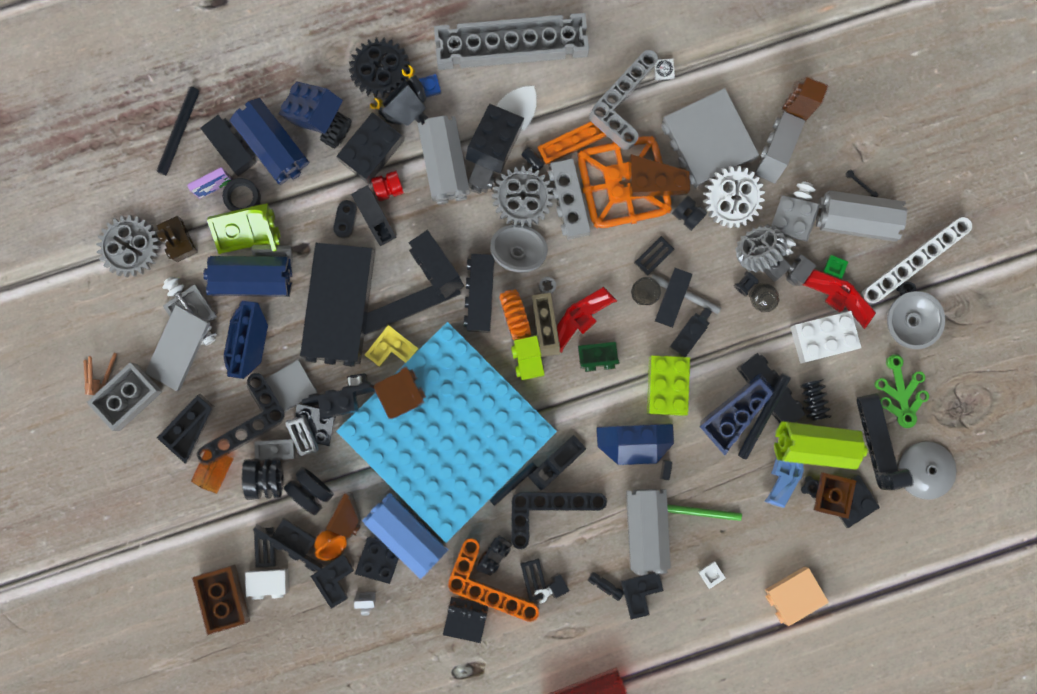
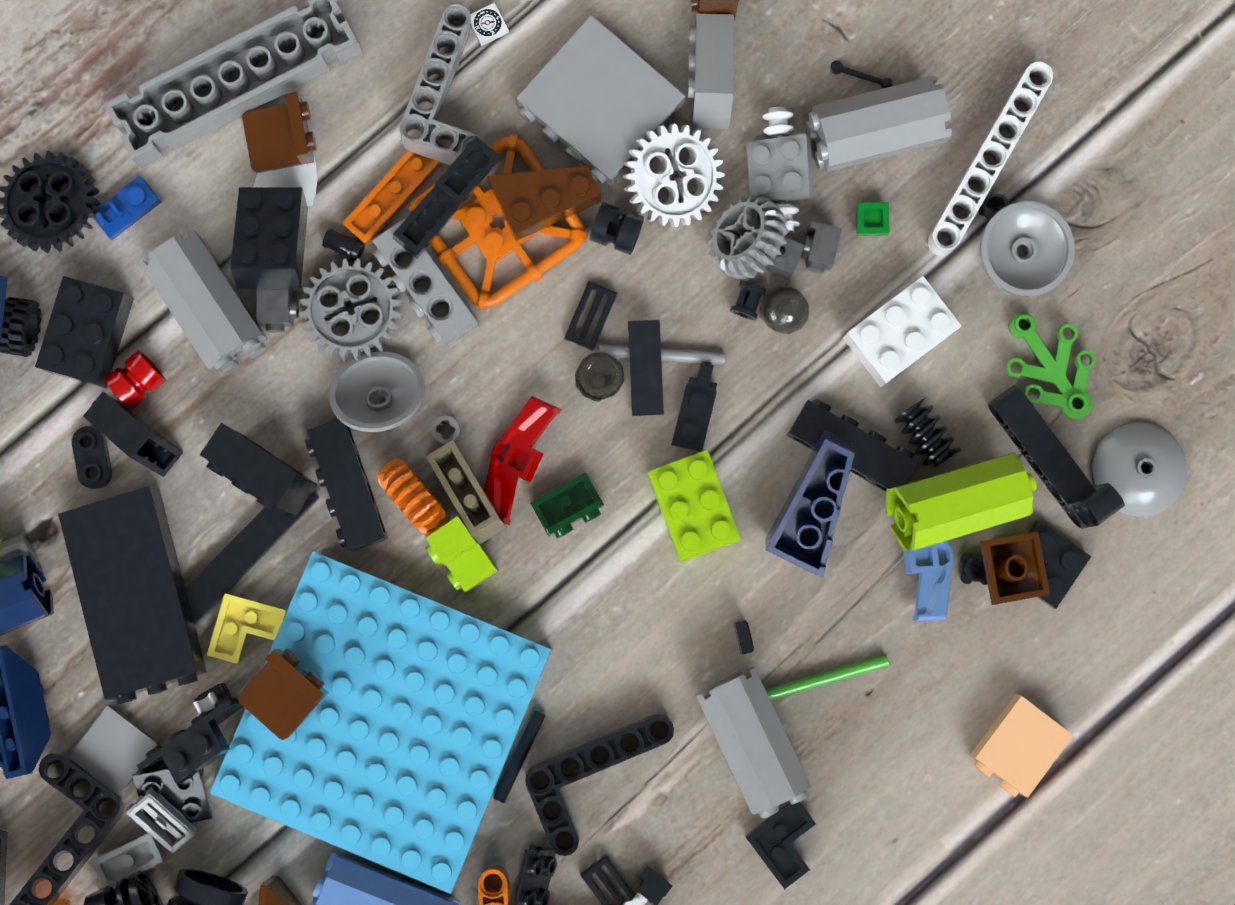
camera: 20 degrees left, 0 degrees up
black torso [370,65,428,126] -> none
black slope [528,435,586,491] -> none
black axle [588,572,624,601] -> none
dark blue wedge [596,424,674,465] -> none
white plate [698,561,726,589] -> none
black axle [738,373,791,460] -> none
red plate [802,269,876,329] -> none
none -> reddish brown bracket [242,92,317,173]
none -> black slope [393,136,501,259]

